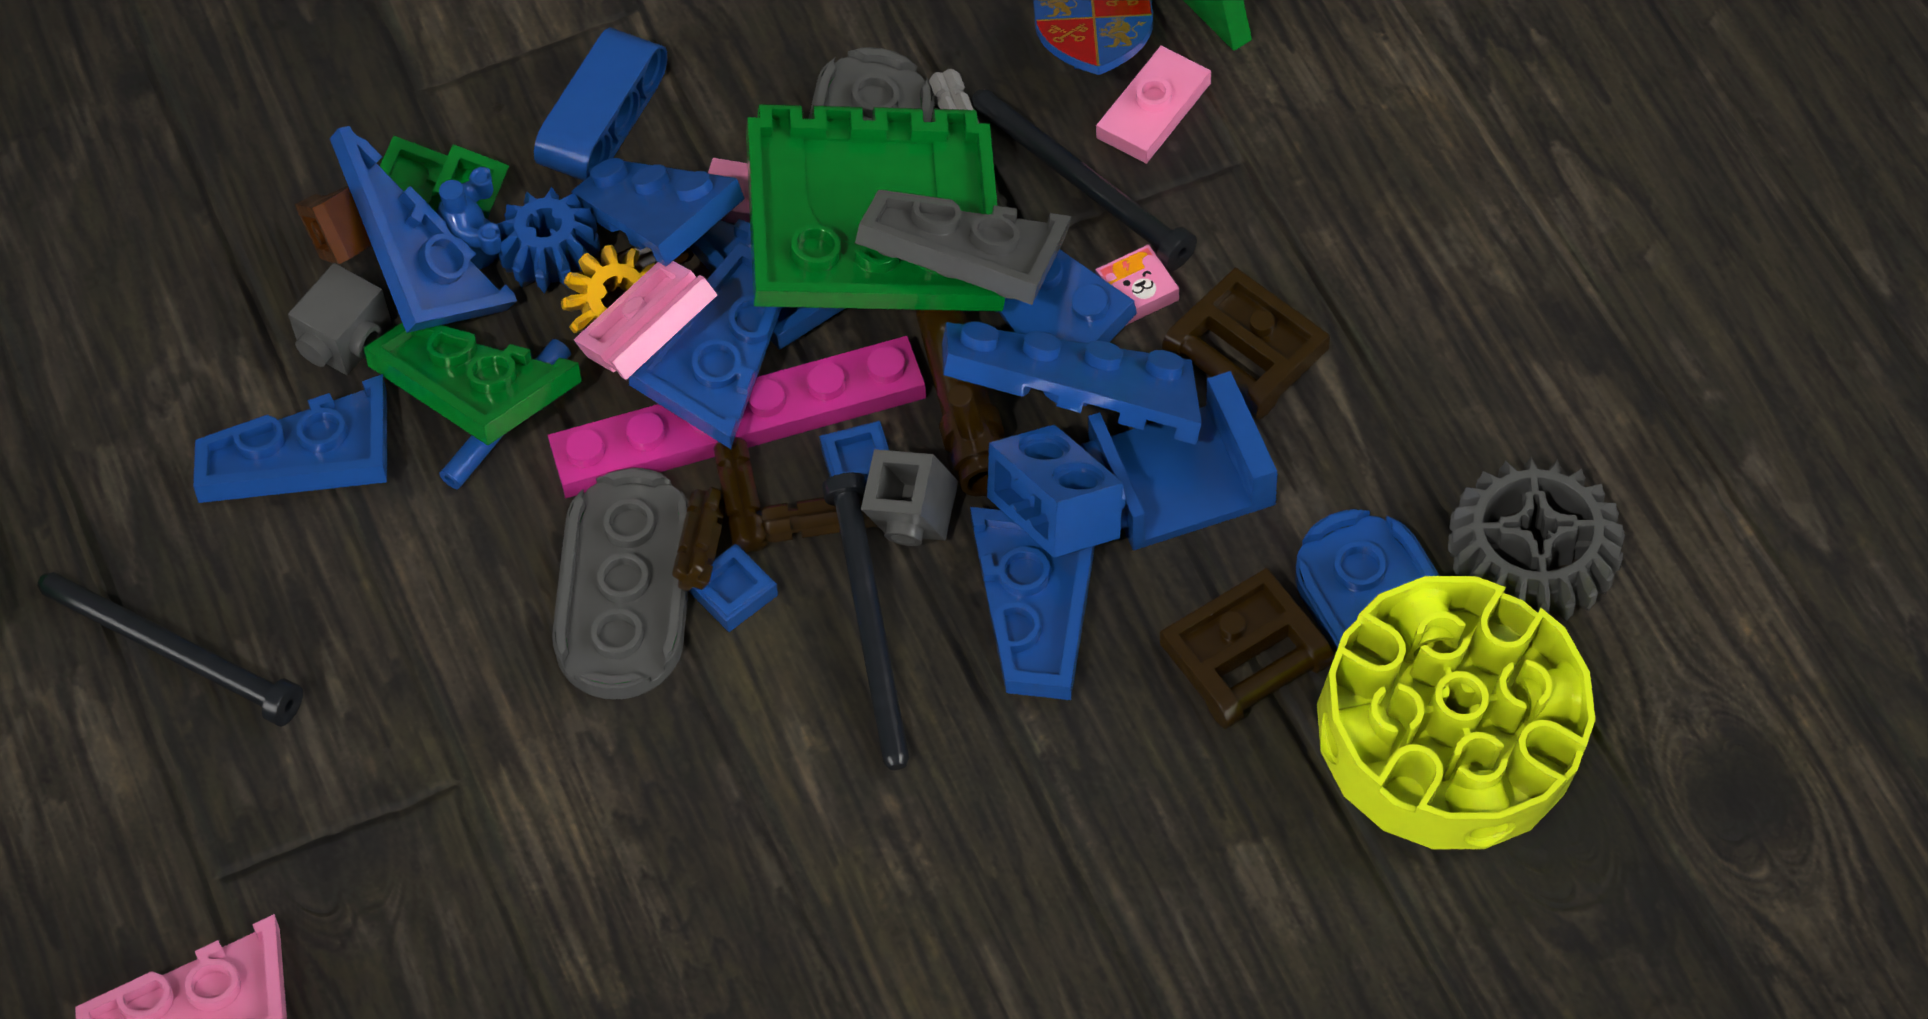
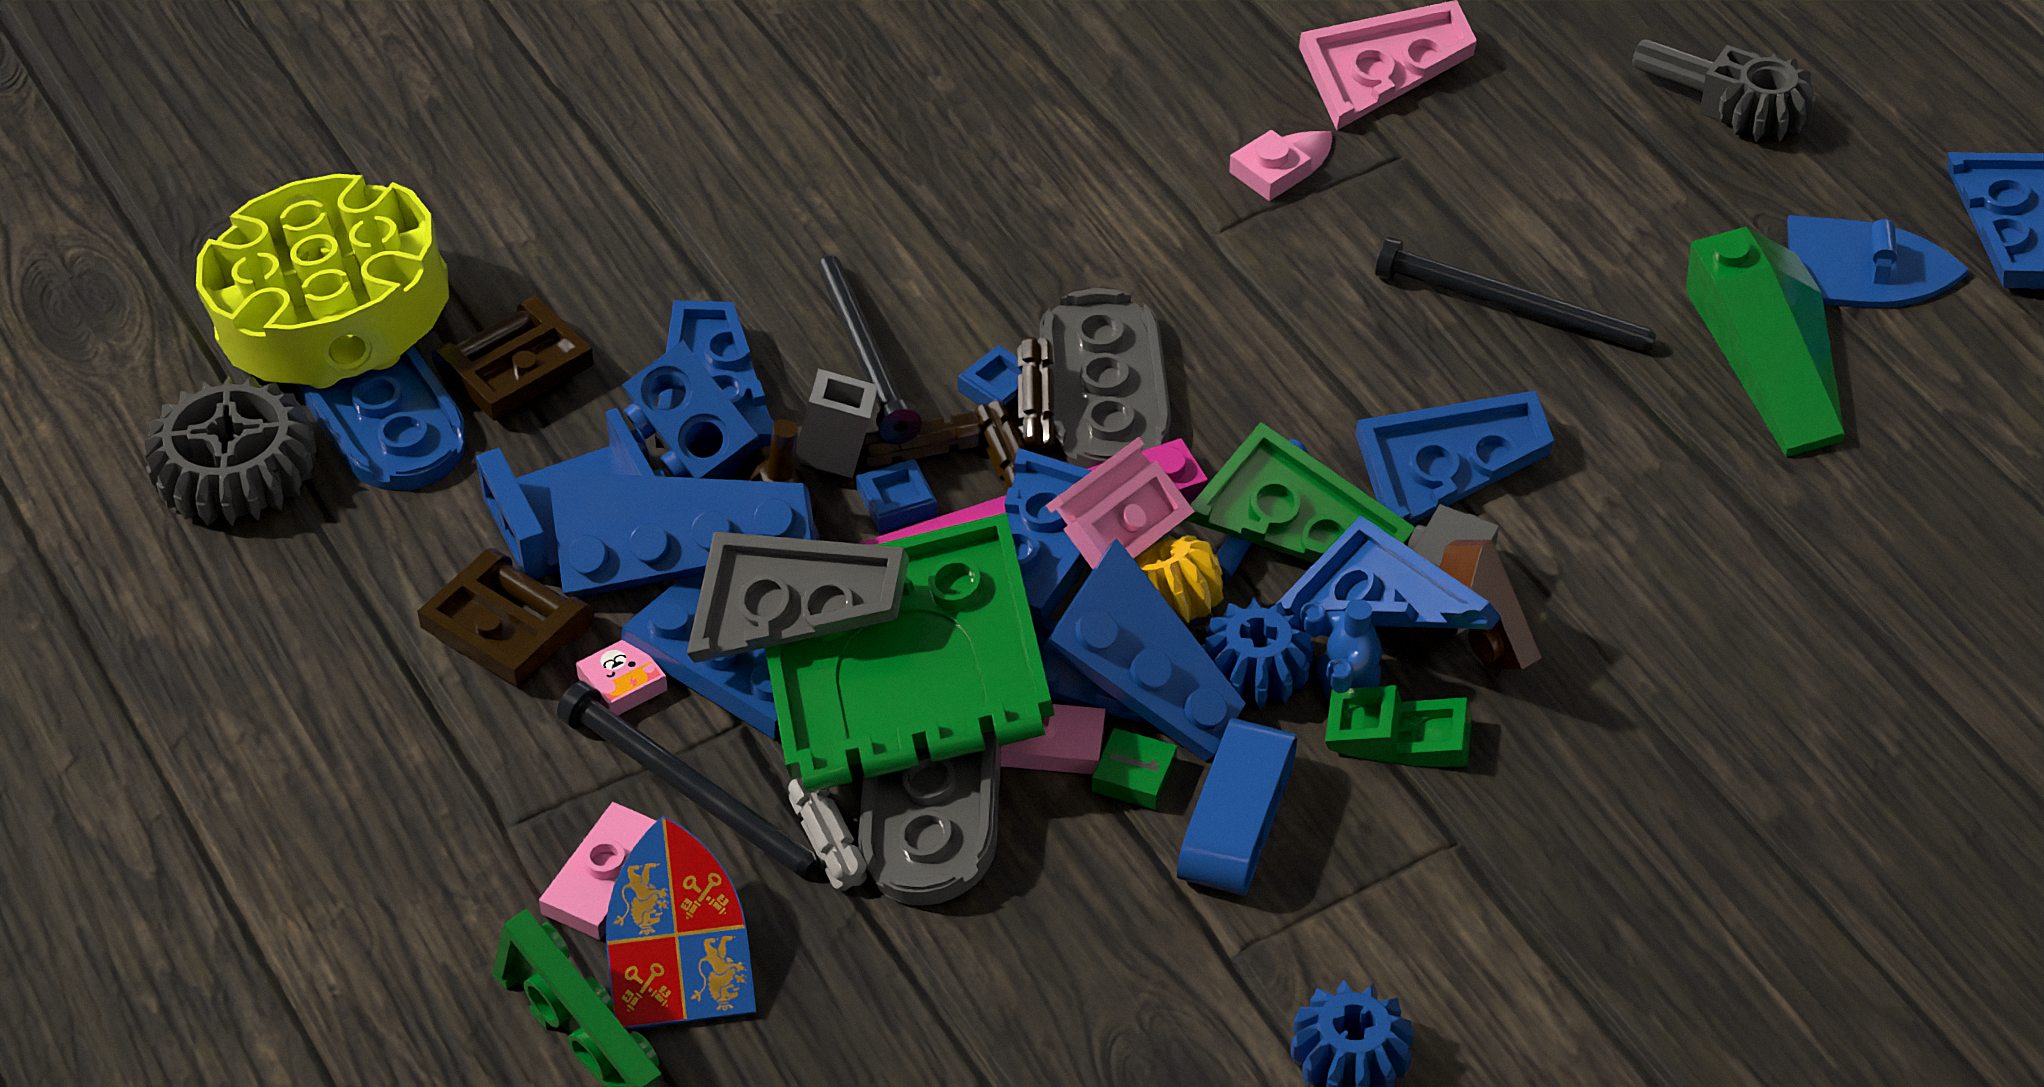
camera: 170 degrees right, 10 degrees down
none -> green tile [1092,728,1177,810]
none -> bright pink plate [1229,130,1333,201]

